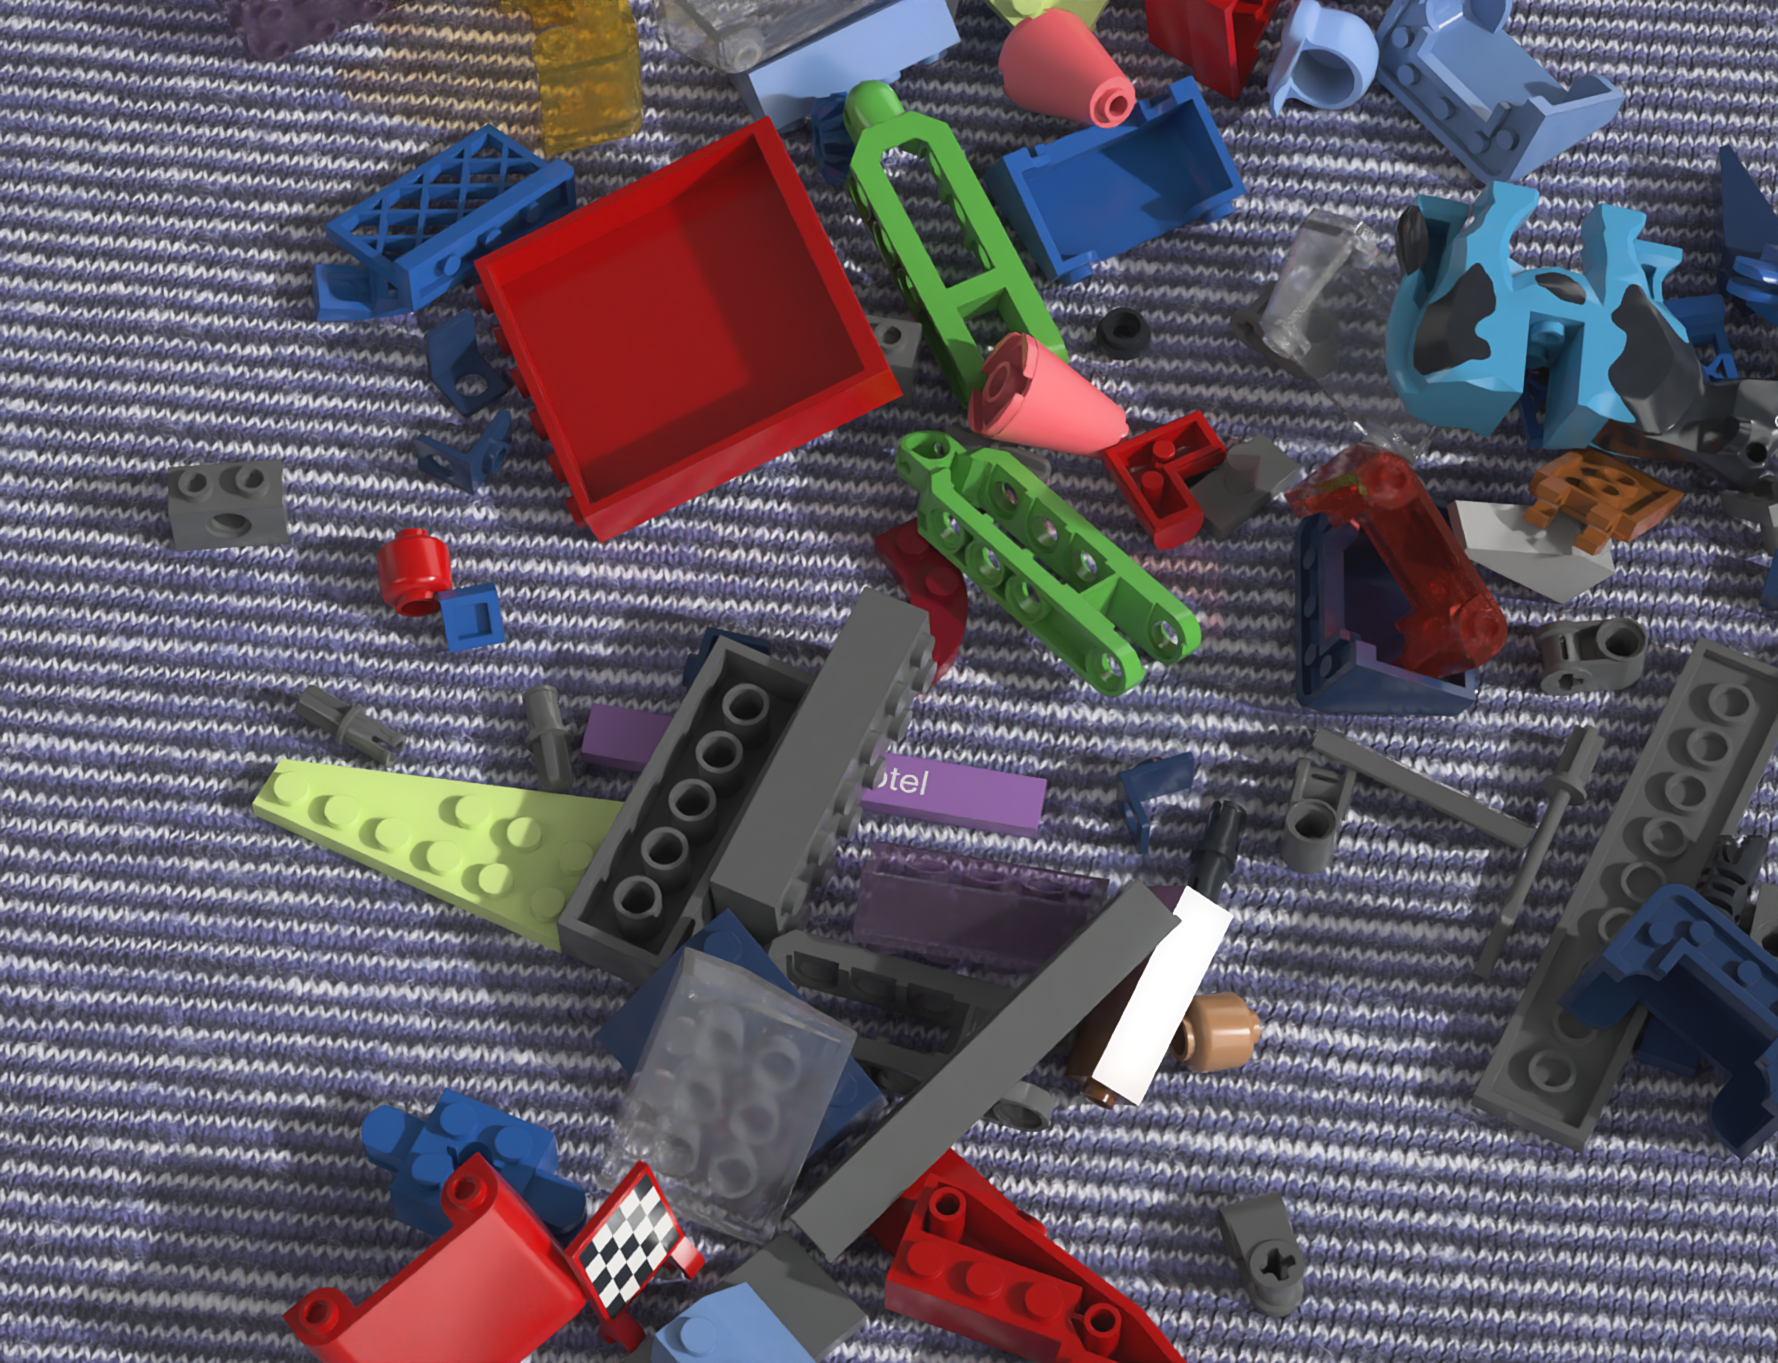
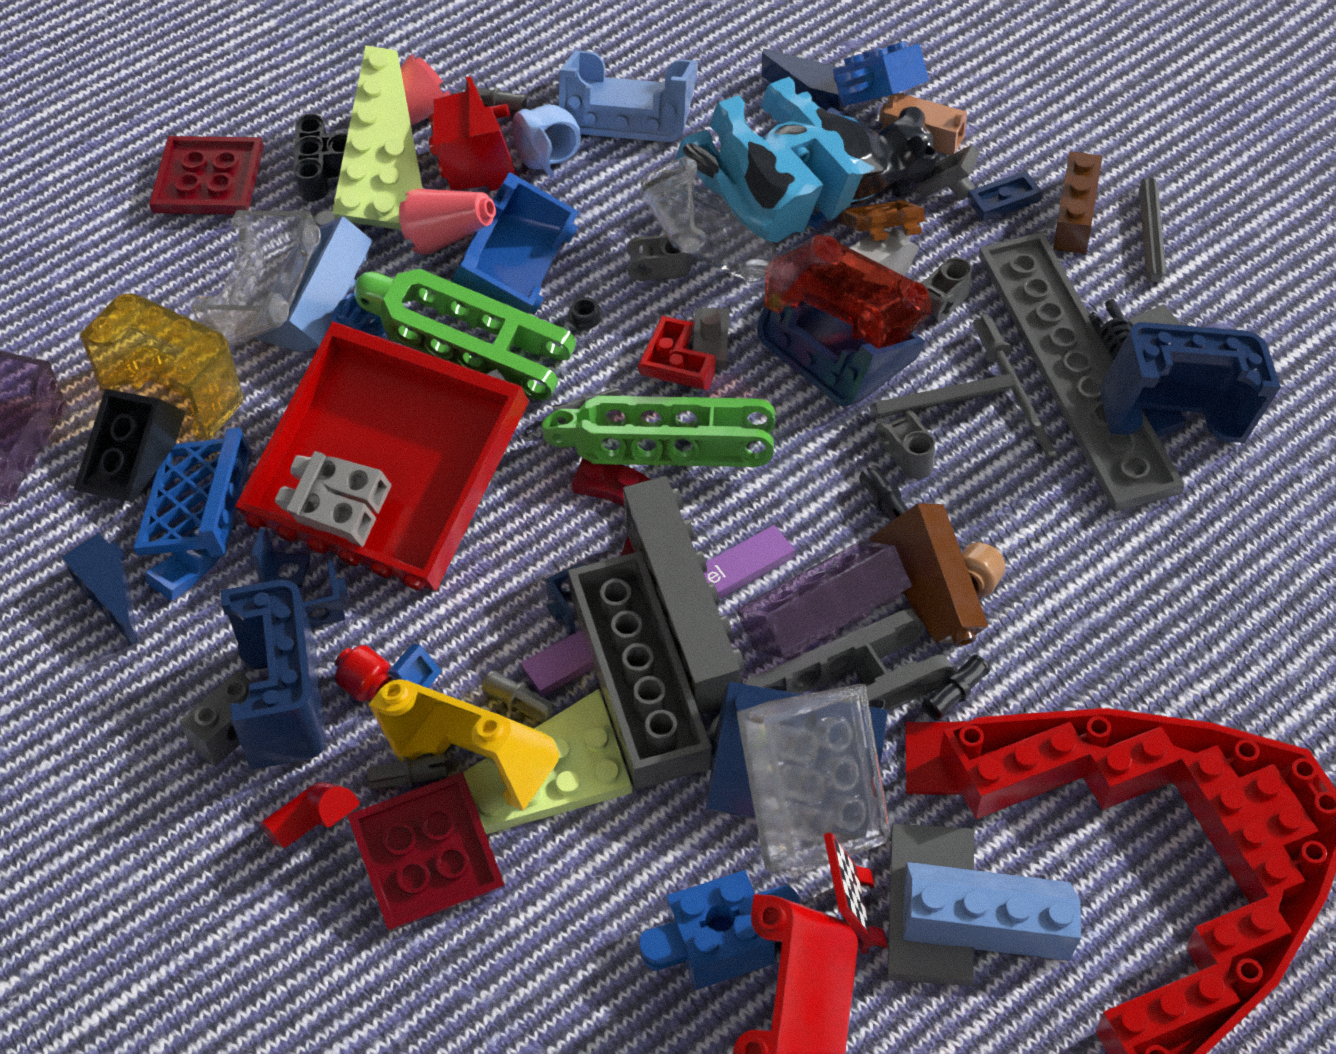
camera: 40 degrees left, 5 degrees down
dark grey tile [785,879,1183,1264] -> none
coral cone [967,331,1129,460] -> none
dark blue bracket [1116,752,1195,855] -> none
dark grey piece [1217,1191,1305,1317] -> none
none -> dark blue slope [61,533,138,645]
none -> black slope [73,389,186,503]
none -> dark blue windscreen [221,580,327,770]
none -> red brick [260,781,360,848]
none -> light grey hips [275,451,392,547]
none -> dark red plate [347,772,505,932]
none -> yellow windscreen [368,679,559,811]
none -> black pin [922,654,990,721]

